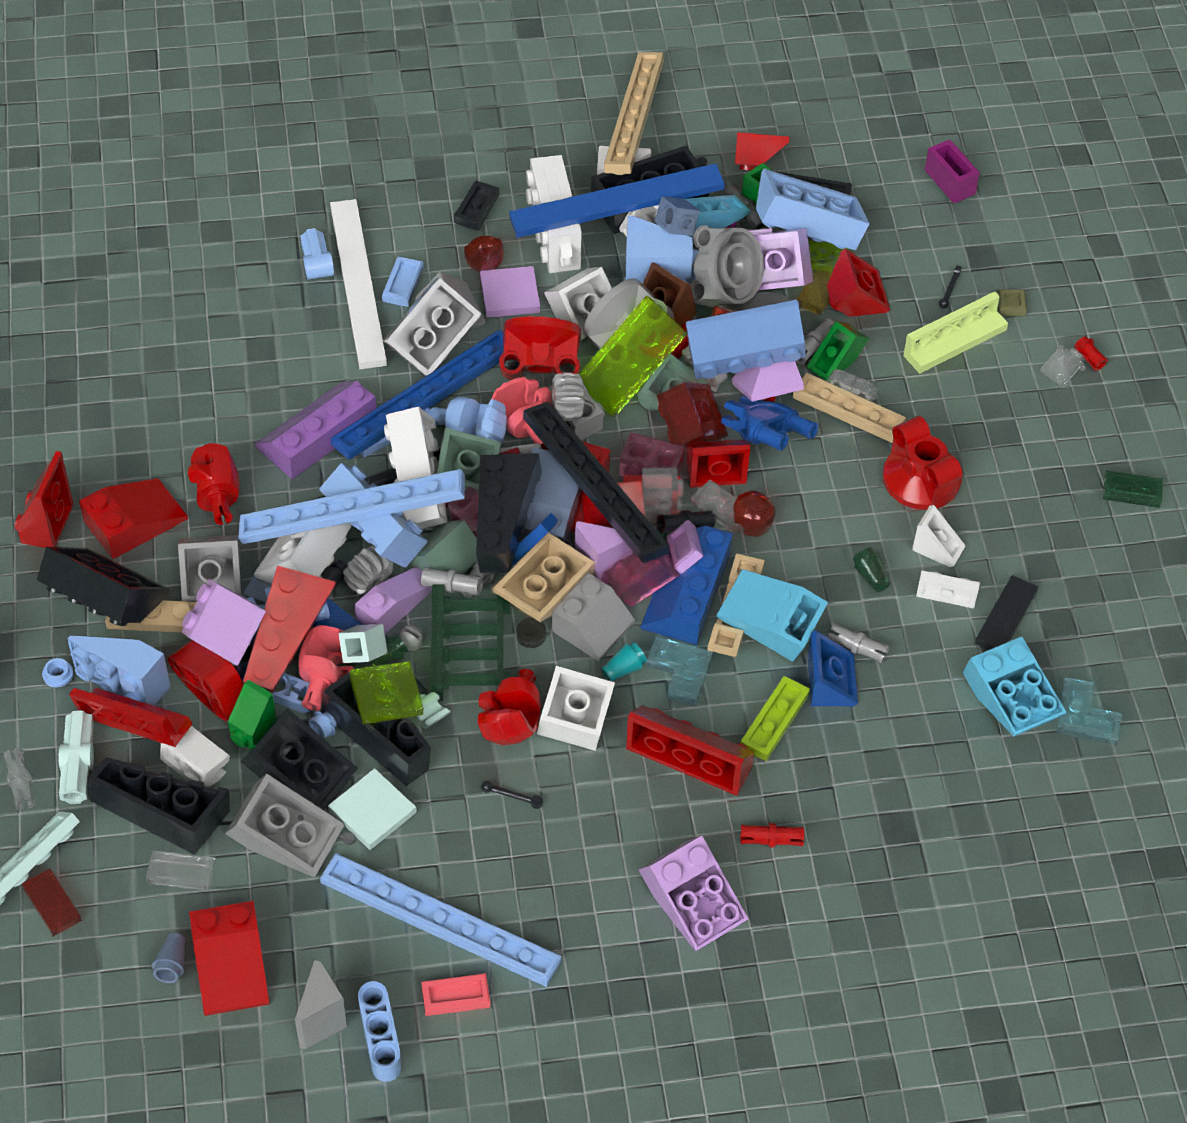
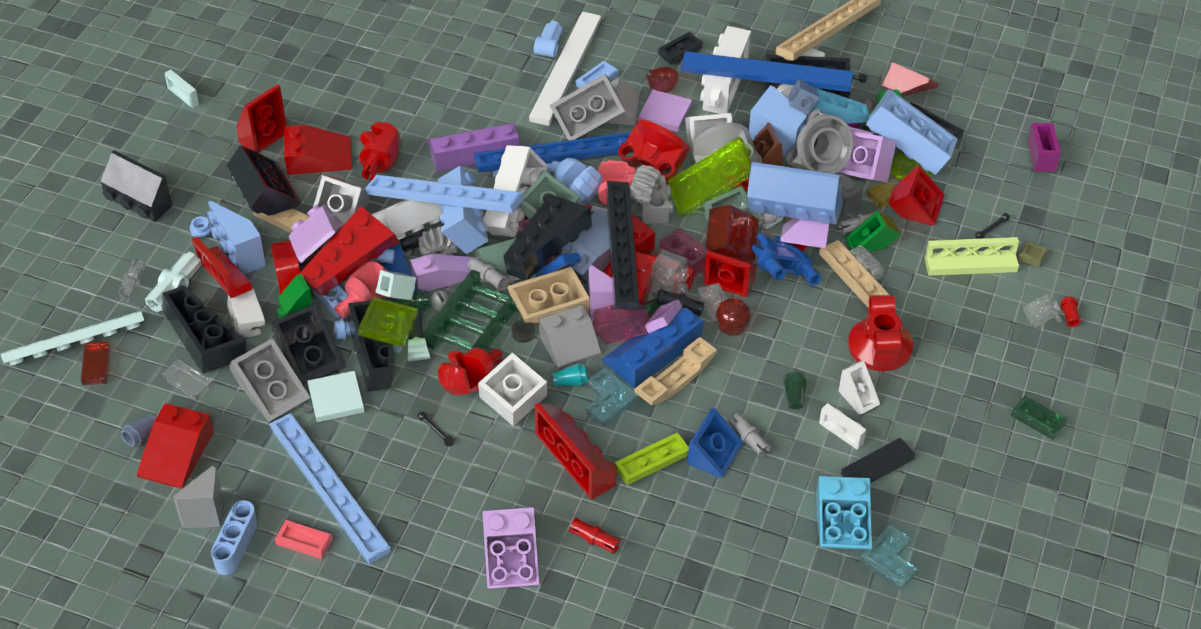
camera: 30 degrees right, 5 degrees down
medium azure slope [716,569,828,662] -> none

